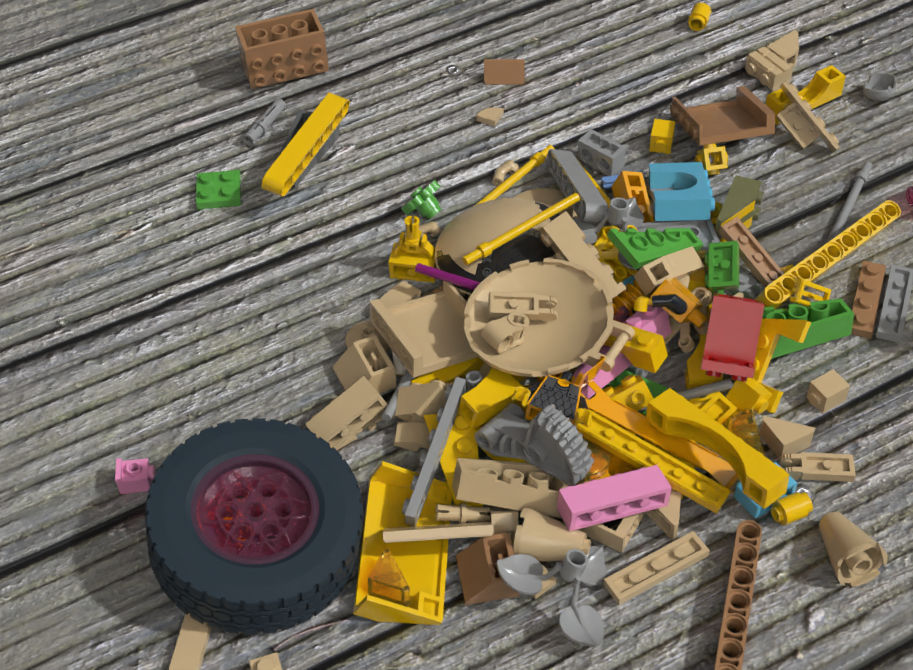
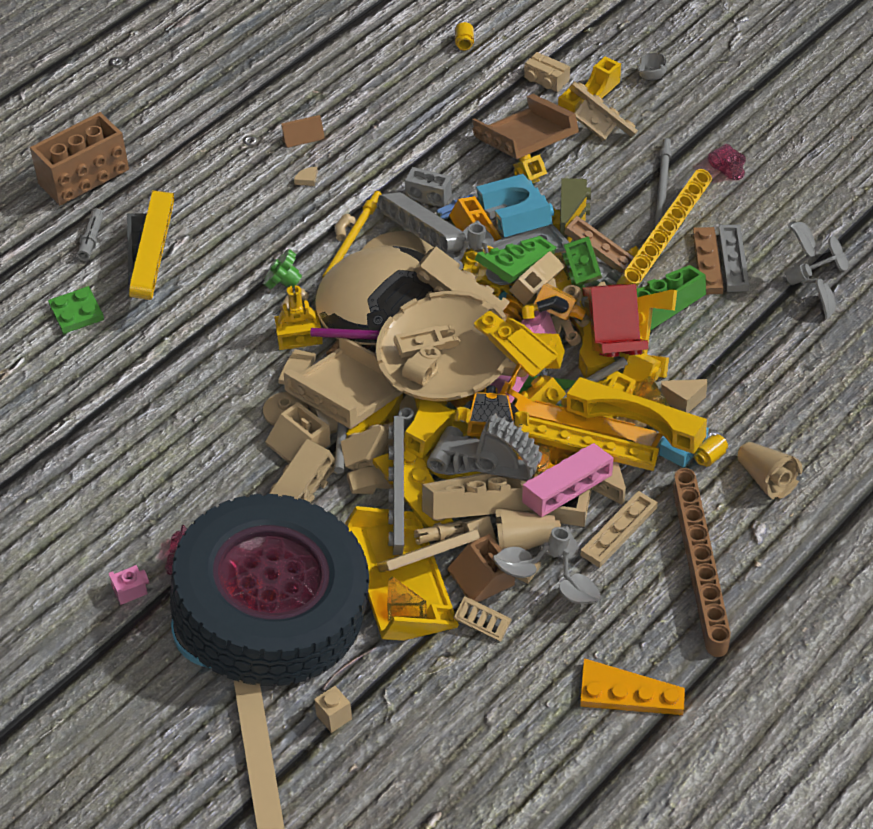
camera: 20 degrees left, 0 degrees up
yellow bar [462,193,580,265] -> none
yellow brick [649,119,676,154] -> none
tan slope [767,30,799,67] -> none
tan hinge [779,452,856,482] -> none
yellow tile [789,278,831,306] -> none
tan brick [806,369,850,414] -> none
none -> tan slope [454,596,512,642]
none -> yellow piece [474,311,558,377]

